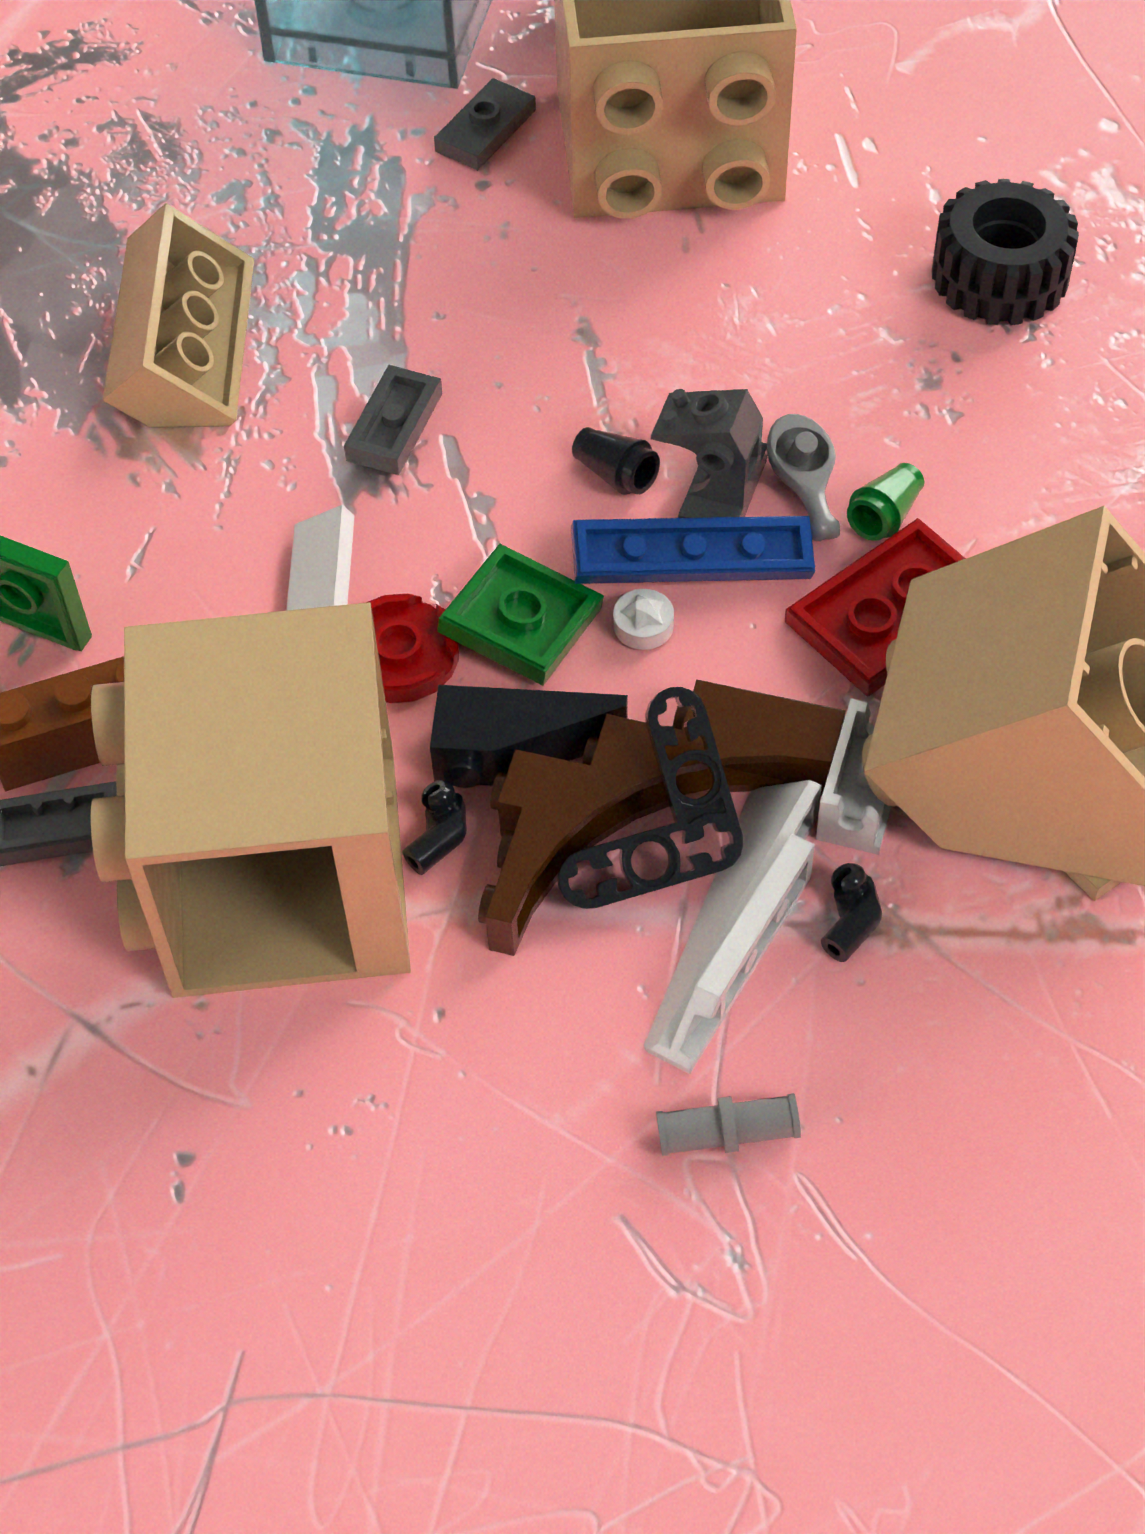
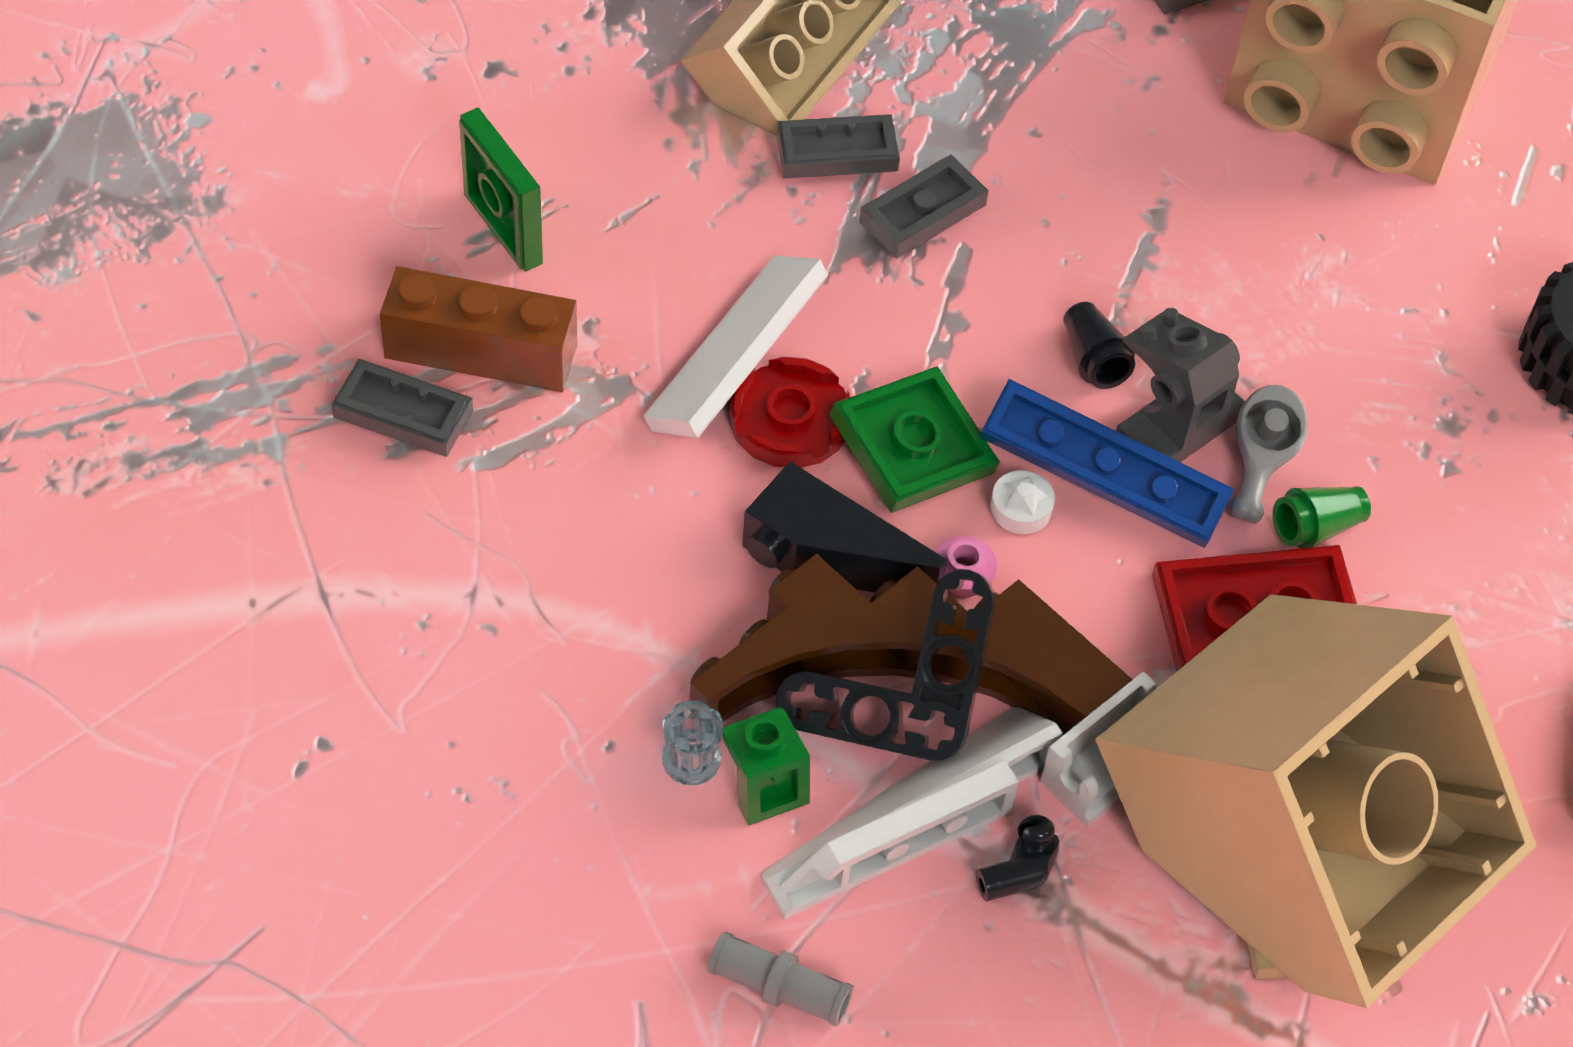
camera: 25 degrees right, 0 degrees up
tan piece [91,602,411,998] -> none
black arm [402,780,467,875] -> none
none -> clear light blue bush [662,700,723,785]
none -> green bracket [722,707,810,826]
none -> dark grey plate [776,114,900,179]
none -> bright pink plate [935,536,997,598]

